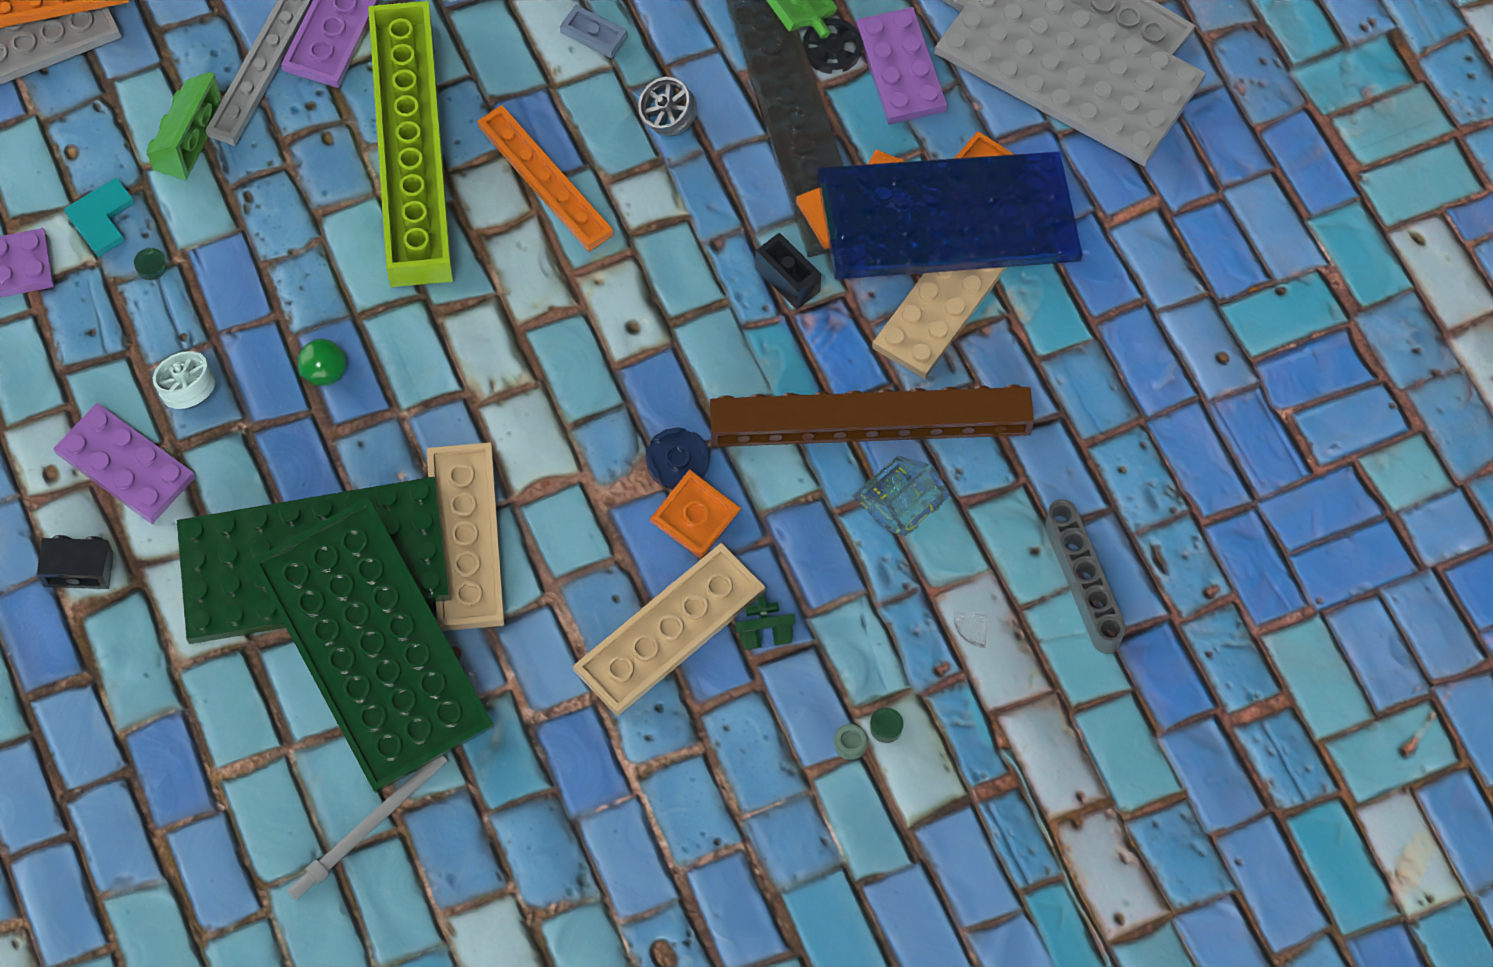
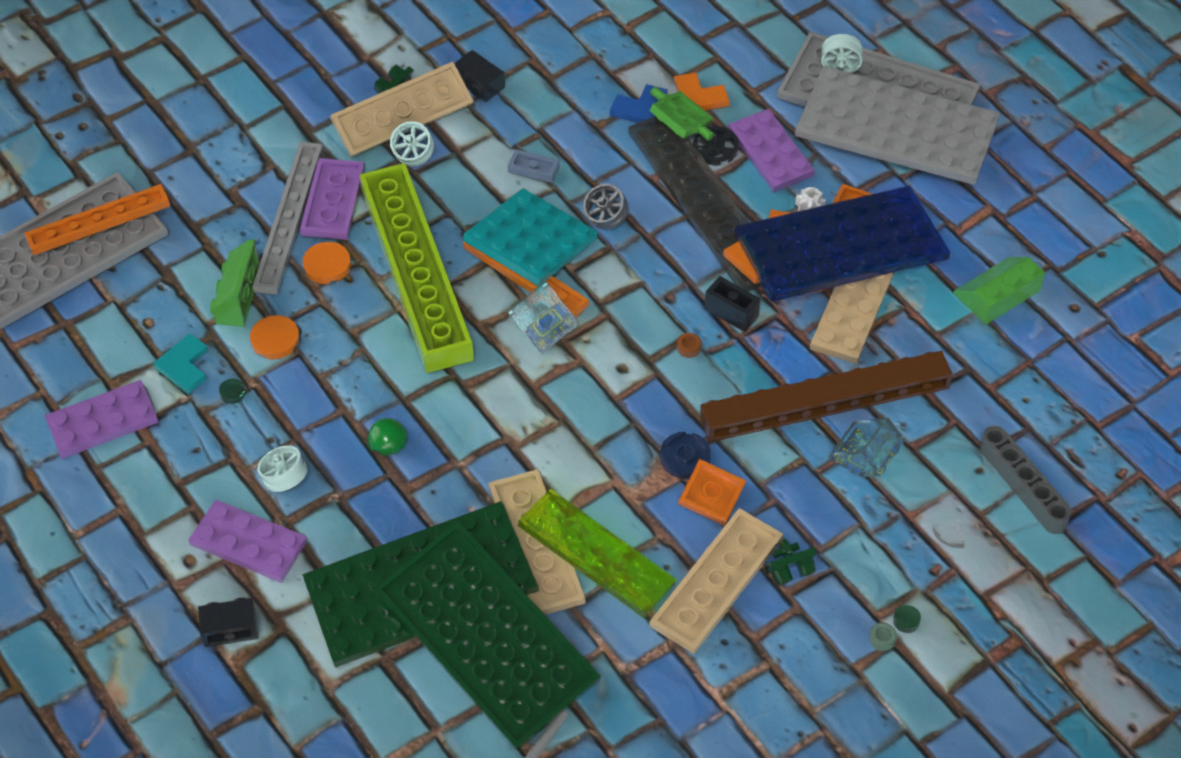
camera: 10 degrees left, 10 degrees down
none -> orange tile [250,315,300,360]
none -> orange tile [302,242,351,284]
none -> teal plate [463,188,598,286]
none -> clear light blue slope [507,281,580,355]
none -> clear neon green plate [517,489,677,618]
none -> dark orange tile [677,333,702,358]
none -> white gear [795,187,826,216]
none -> bright green slope [953,257,1045,325]

